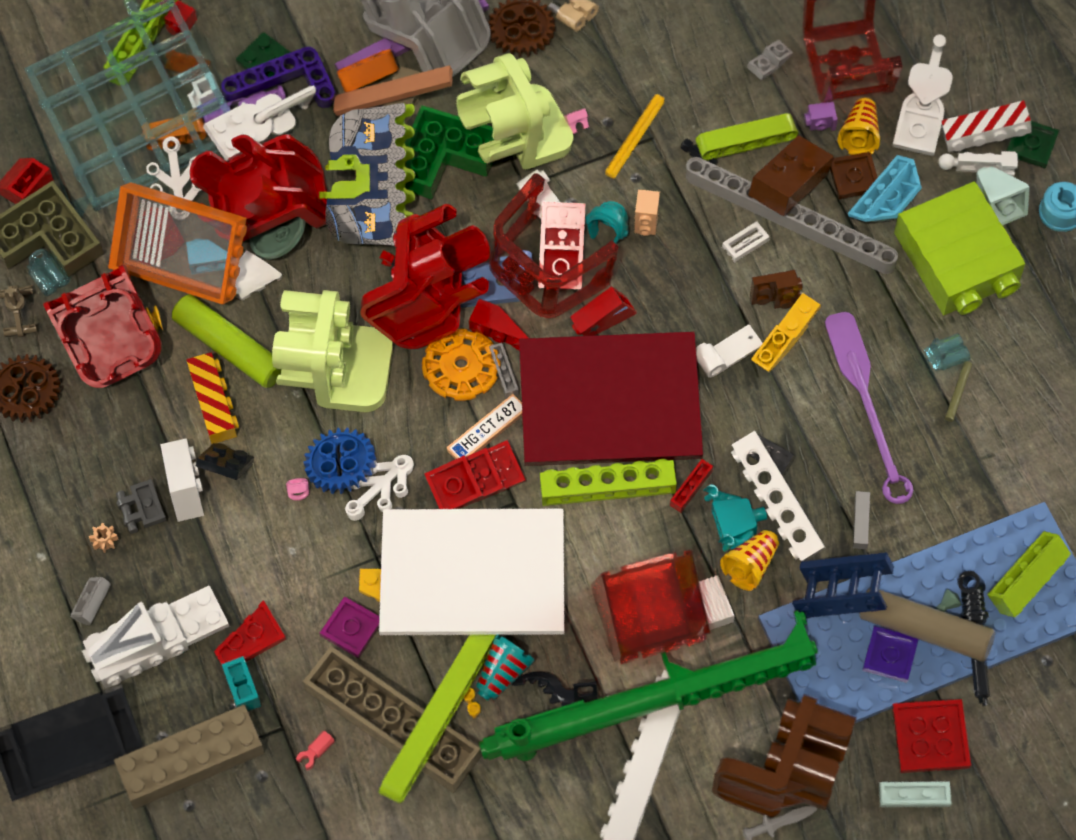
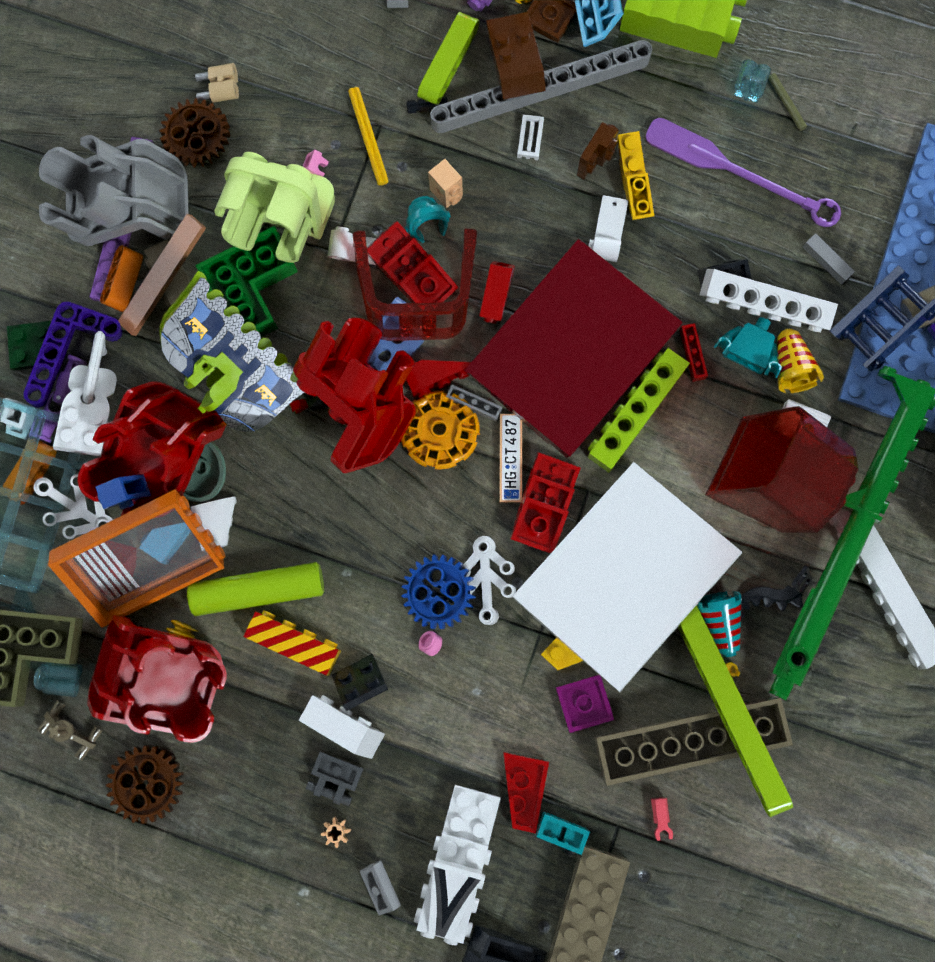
camera: 45 degrees left, 15 degrees up
yellowish green piece [272,290,393,412] -> none
none -> blue brick [95,474,151,510]

